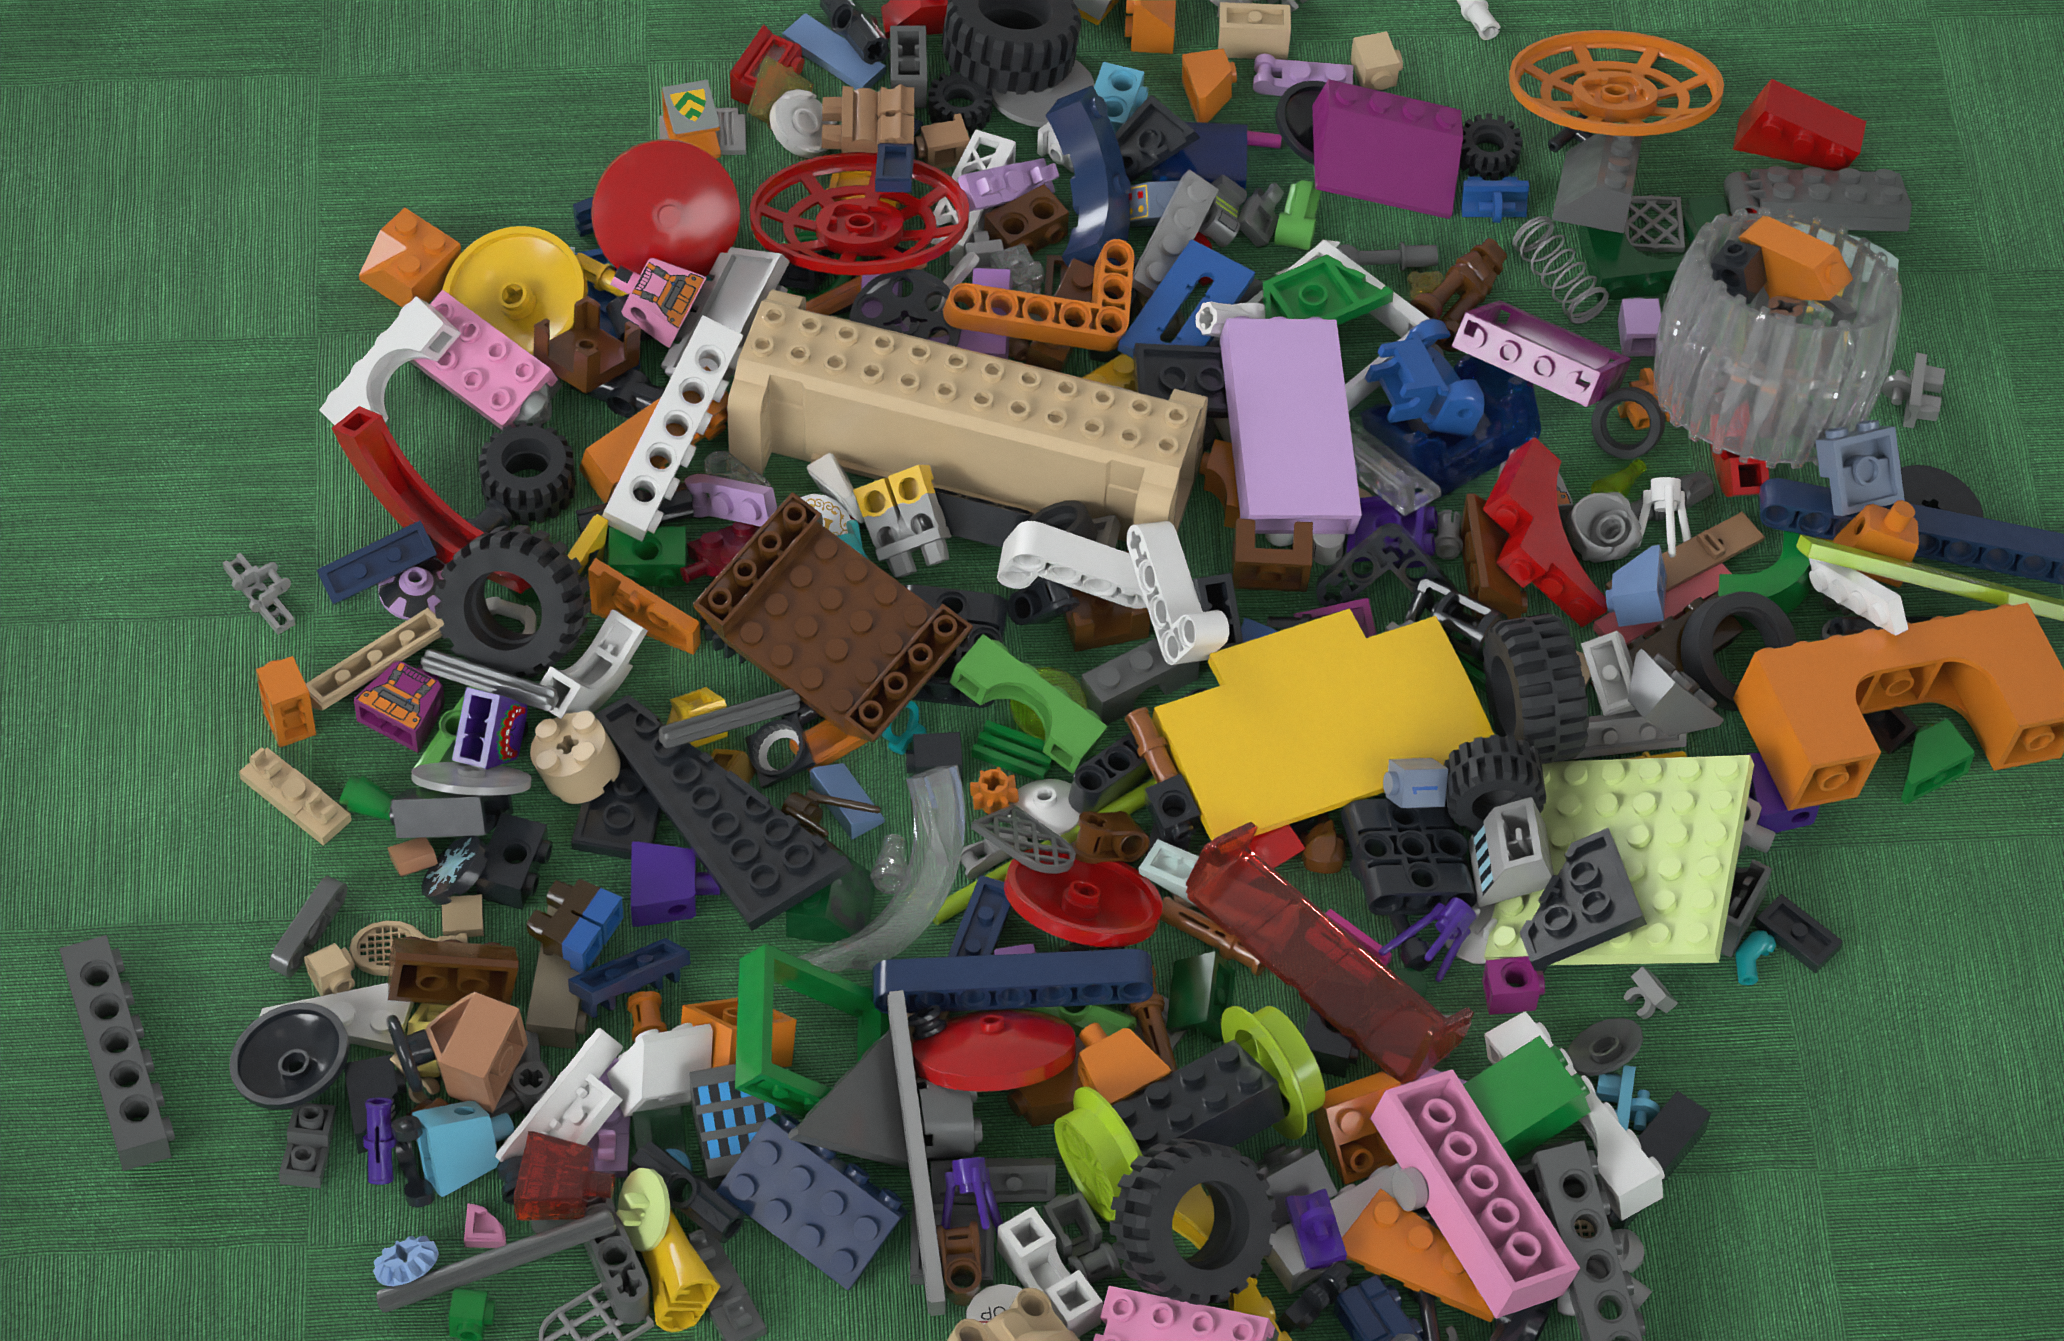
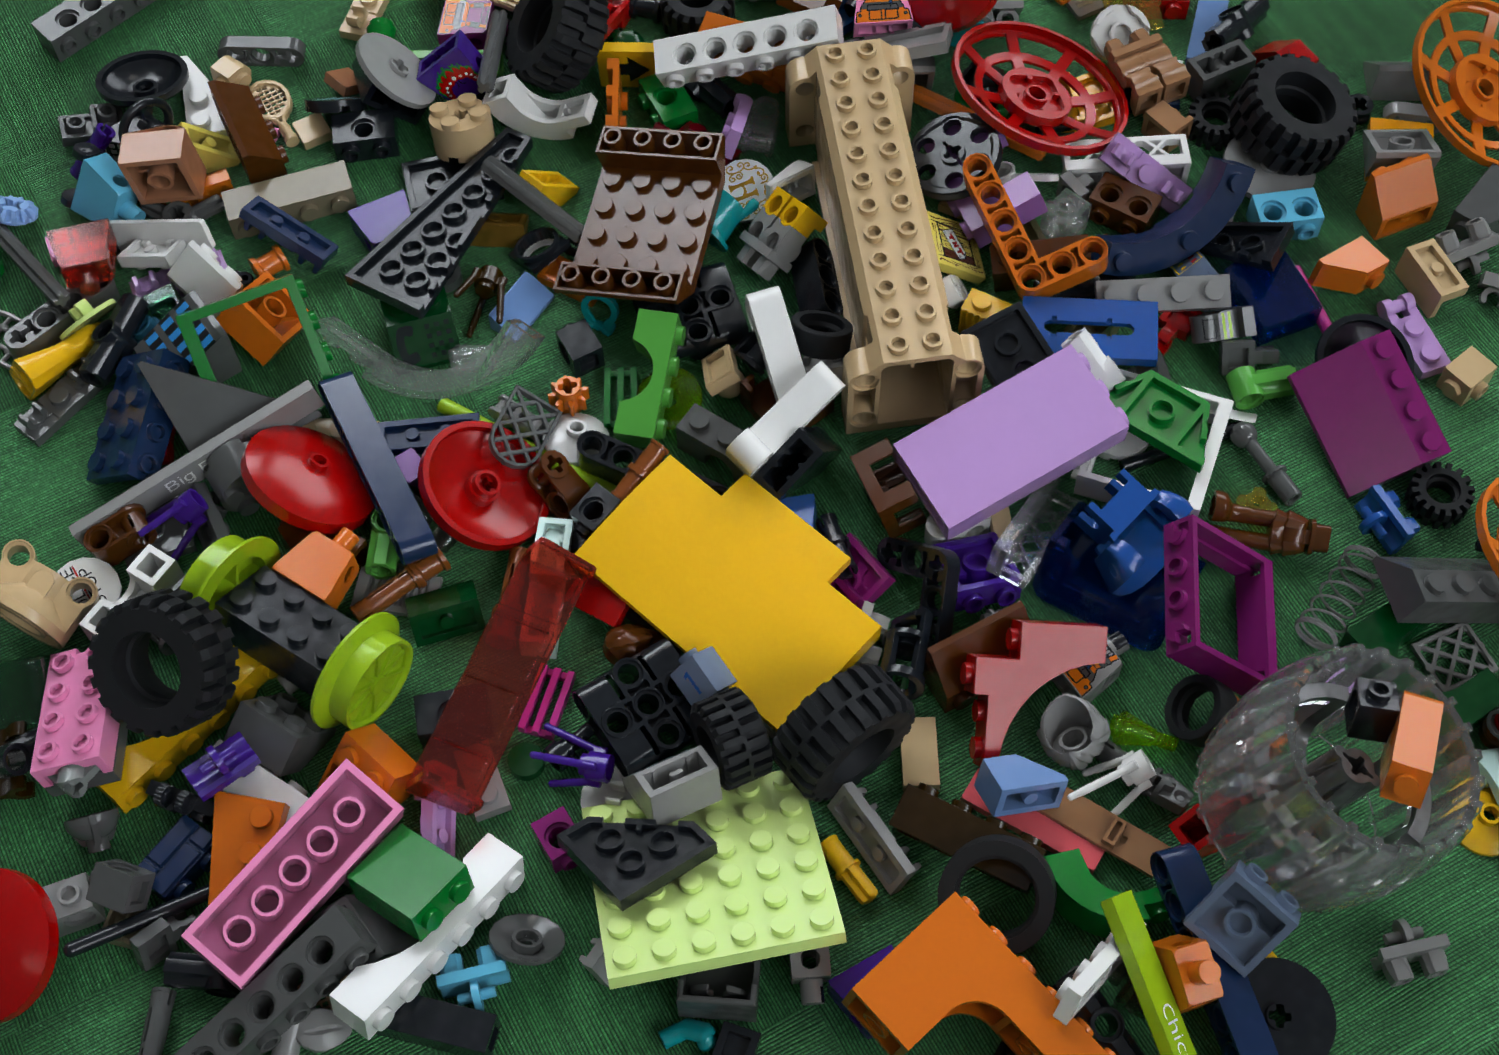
camera: 70 degrees right, 5 degrees up
hips [527,878,624,974] -> none
dark blue tile [875,143,914,192] -> none
black bush [907,1005,947,1040] -> none
light grey tile [1391,1167,1428,1211] -> none
white slope [1581,631,1636,716] -> none
dark grey slope [1628,648,1724,737] -> none
none -> tan tile [701,344,744,399]

